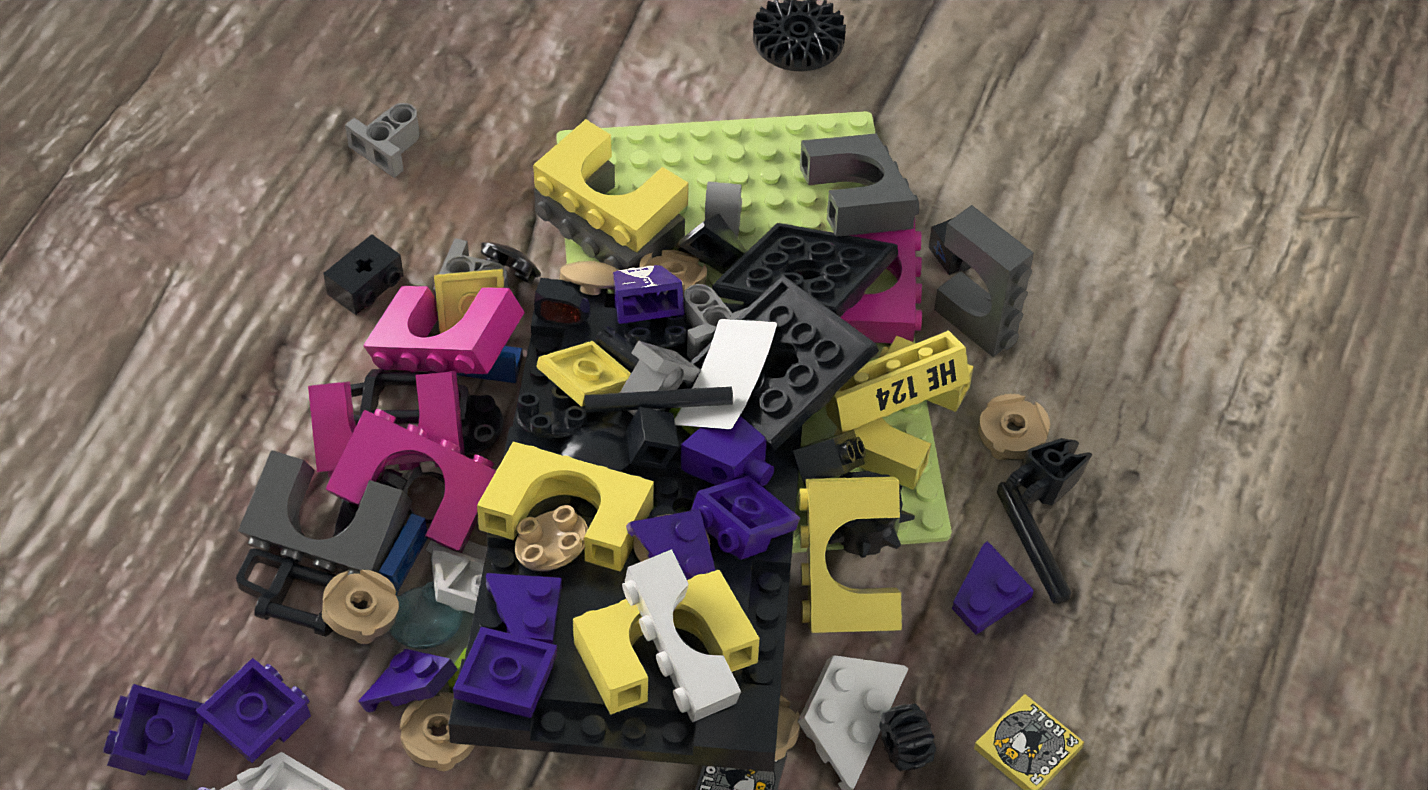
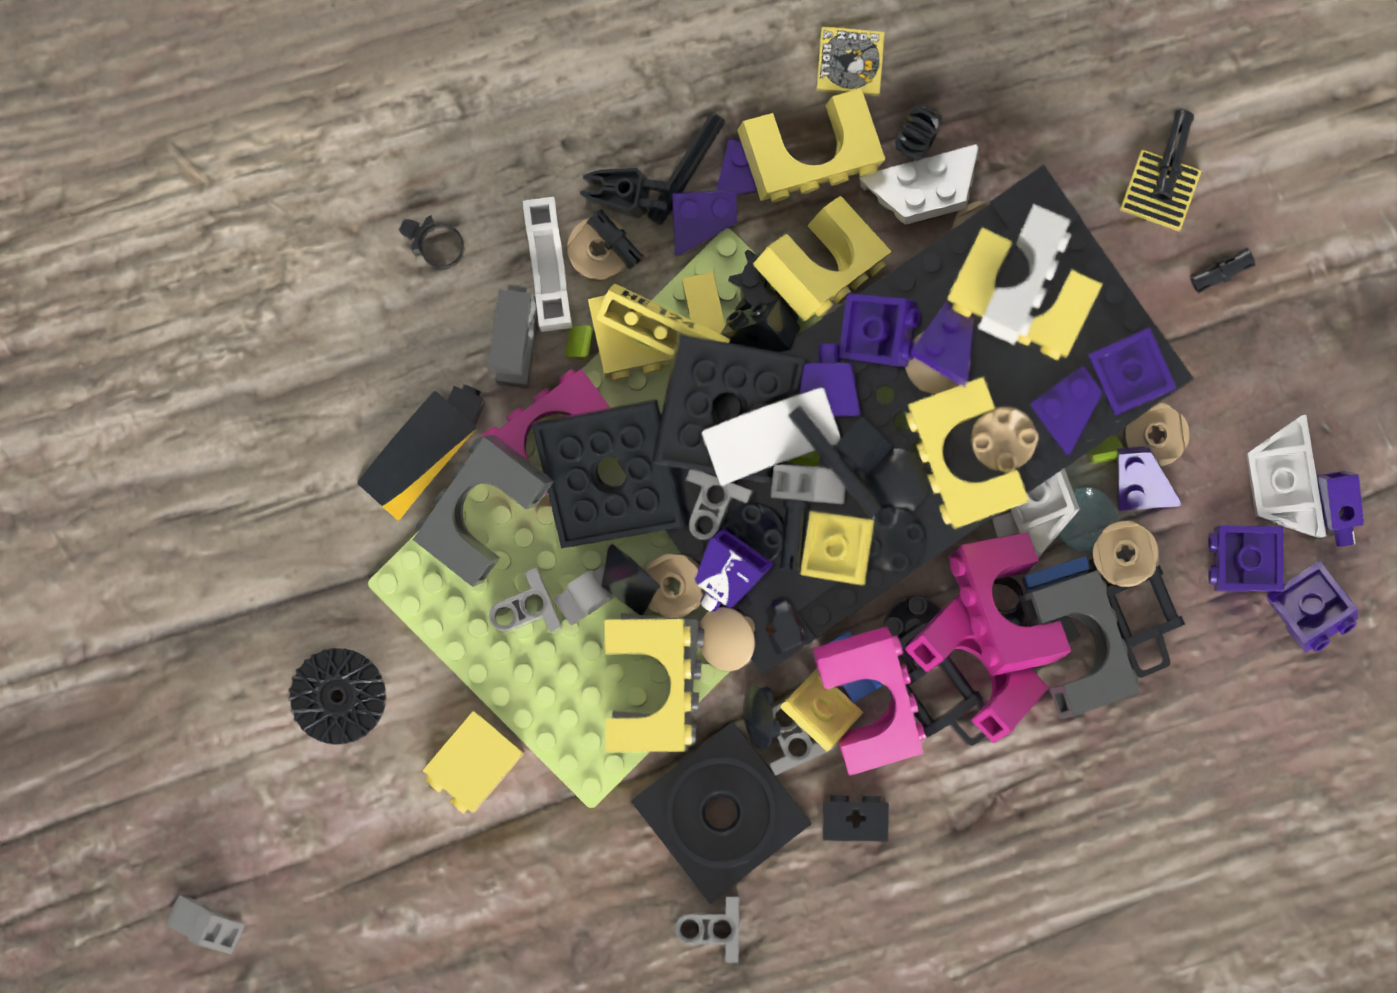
camera: 125 degrees left, 30 degrees up
none -> black sticker [357,391,477,520]
none -> black piece [399,215,465,270]
none -> light yellow brick [423,711,524,813]
none -> light grey tile [489,568,563,634]
none -> white arch [522,197,573,332]
none -> black pin [587,209,644,270]
none -> black piece [631,722,812,903]
none -> dark purple wing [672,190,737,255]
none -> light yellow arch [737,88,886,202]

